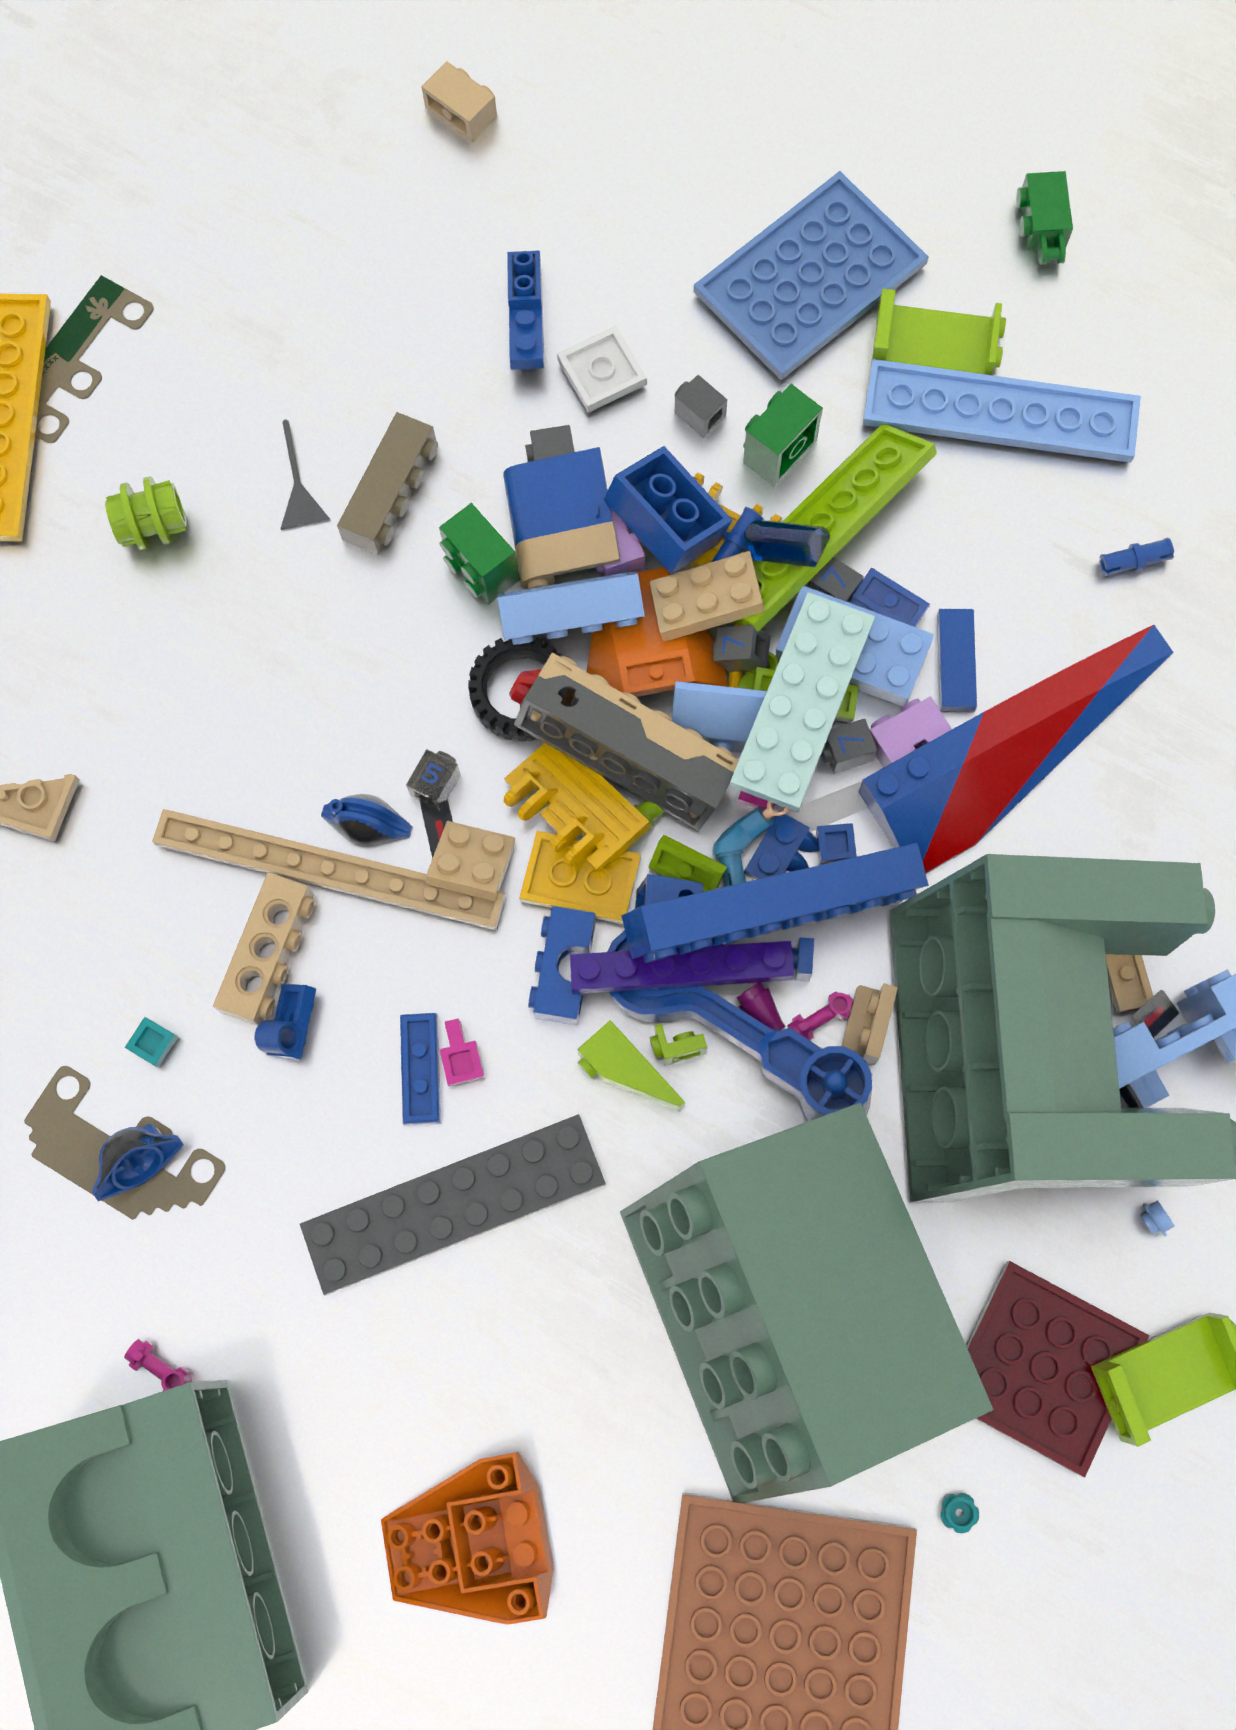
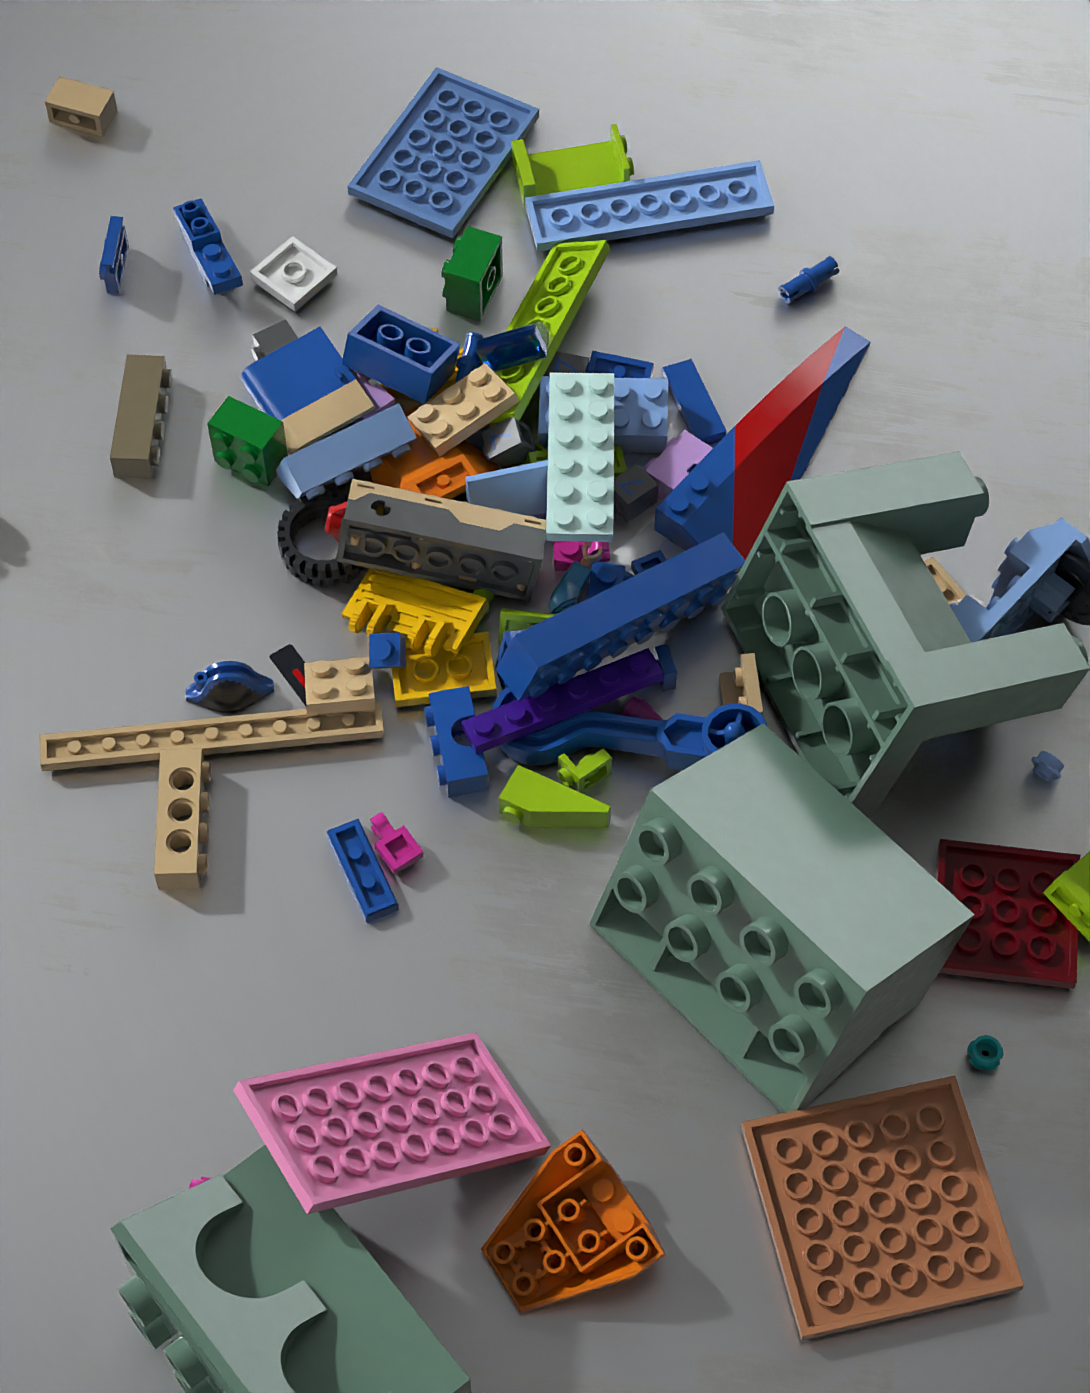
camera: 25 degrees left, 15 degrees down
dark tan piece [24,1066,225,1220] -> none
blue hat [92,1124,184,1202] -> none
teal plate [124,1016,178,1068] -> none
blue plate [254,984,316,1060] -> none
dark grey piece [280,419,330,530] -> none
dark grey plate [299,1114,606,1296] -> none
clear smoke brick [406,749,461,811] -> none
dark grey brick [674,375,728,438] -> none
dark pink bar [787,991,854,1040] -> none
green brick [1016,171,1073,265] -> none
none -> blue plate [99,216,129,293]
none -> bright pink plate [233,1033,551,1214]
none -> blue plate [369,632,406,669]

